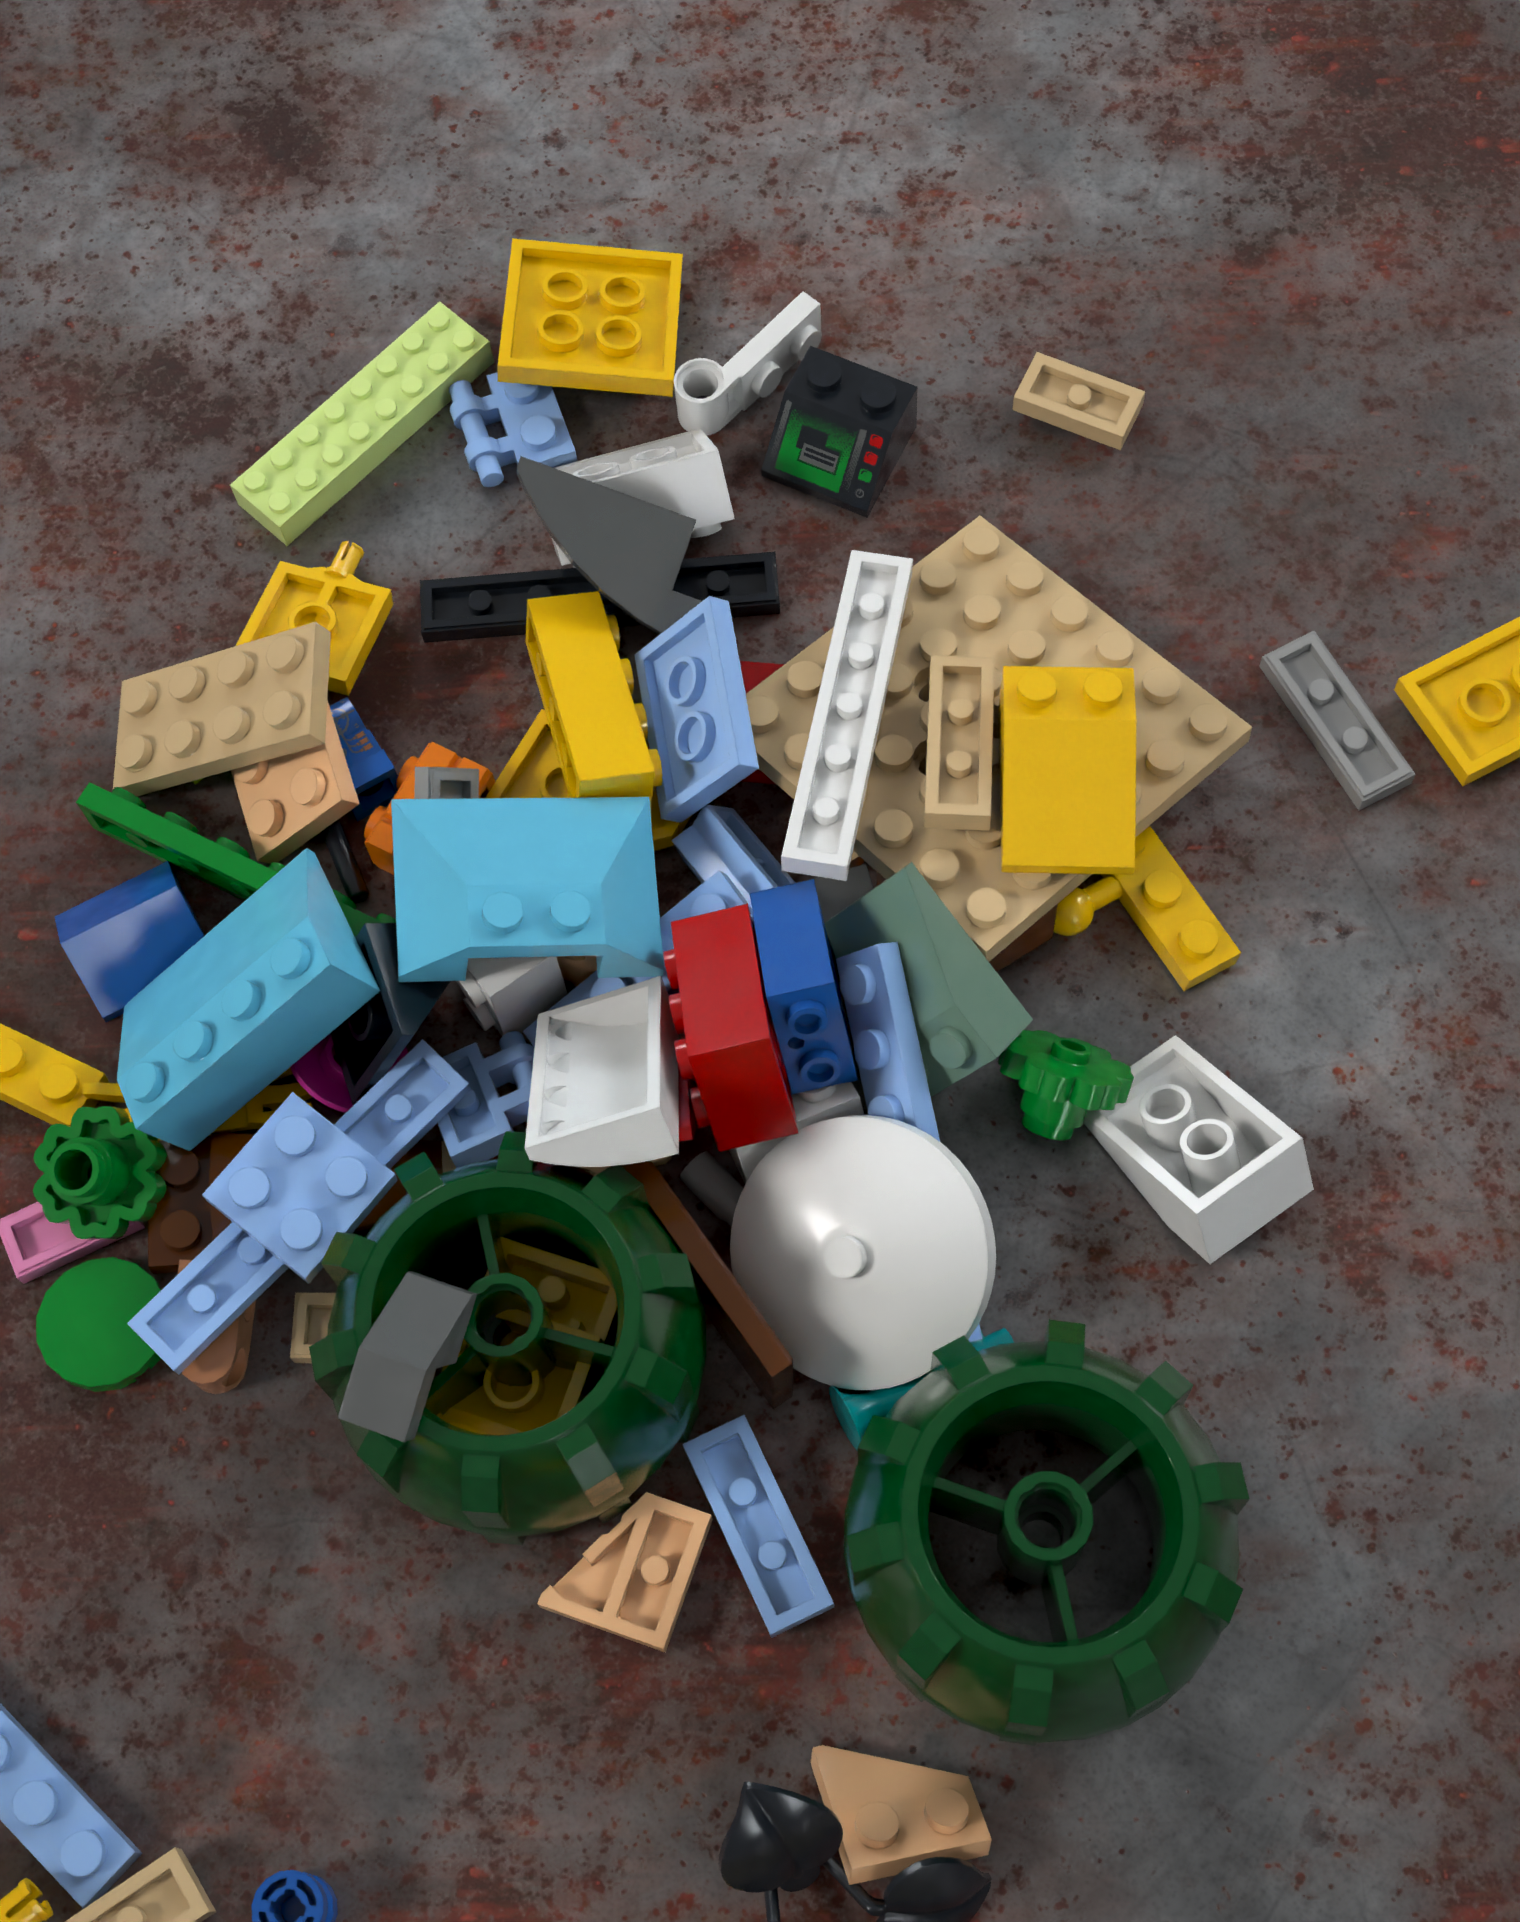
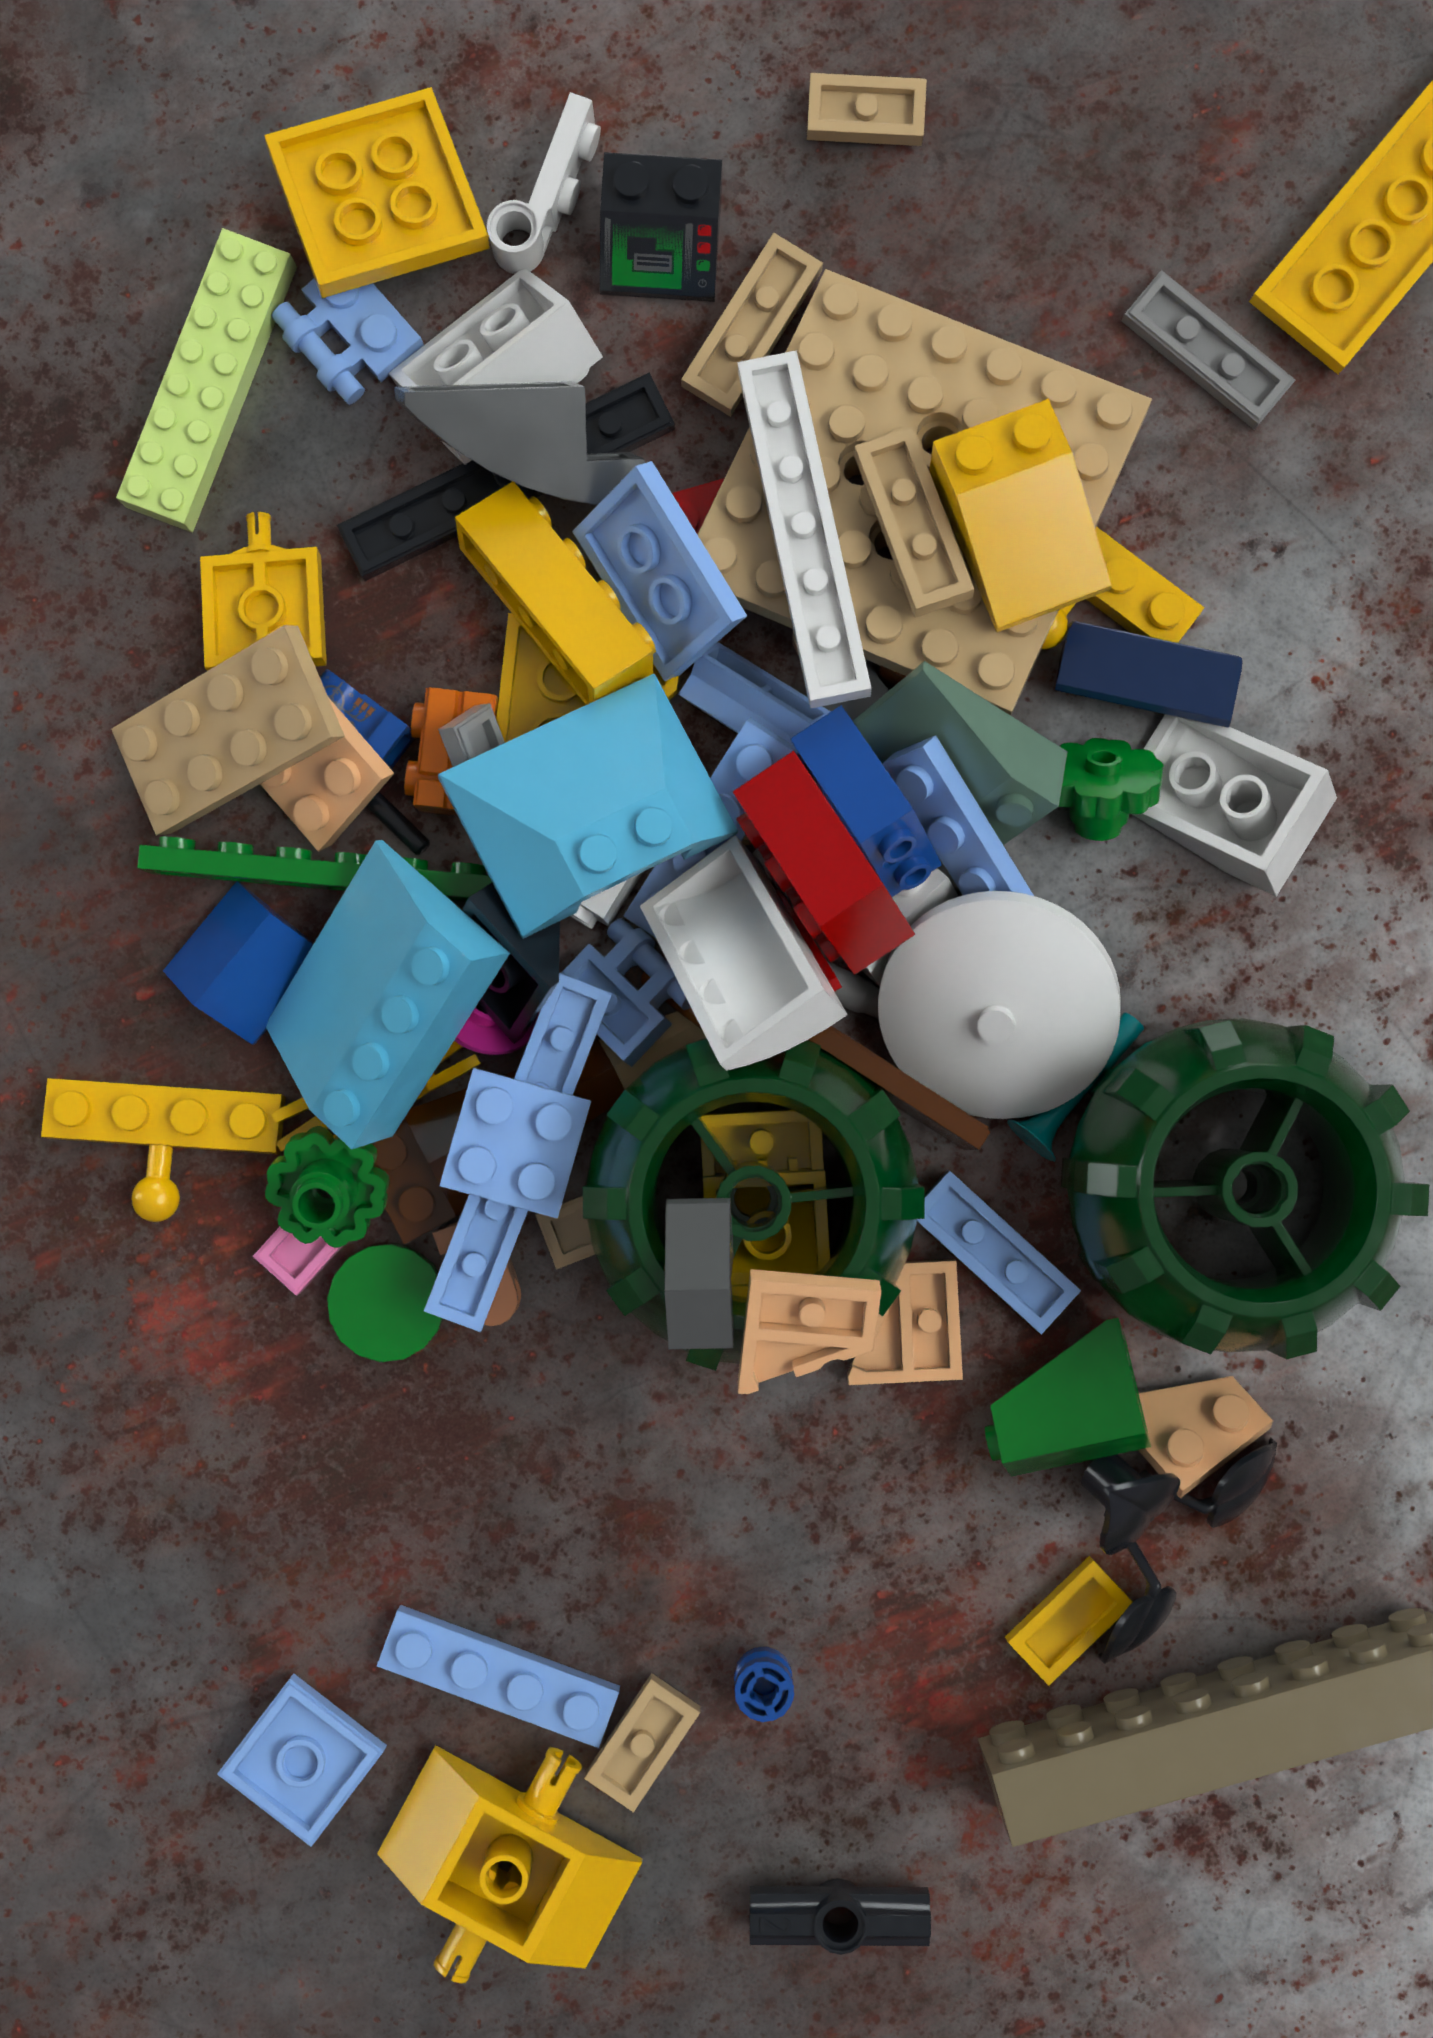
camera: 25 degrees left, 20 degrees up
none -> tan plate [681,233,823,417]
none -> light nougat wing [738,1269,881,1394]
none -> green slope [985,1318,1151,1477]
none -> dark blue slope [1055,621,1243,728]

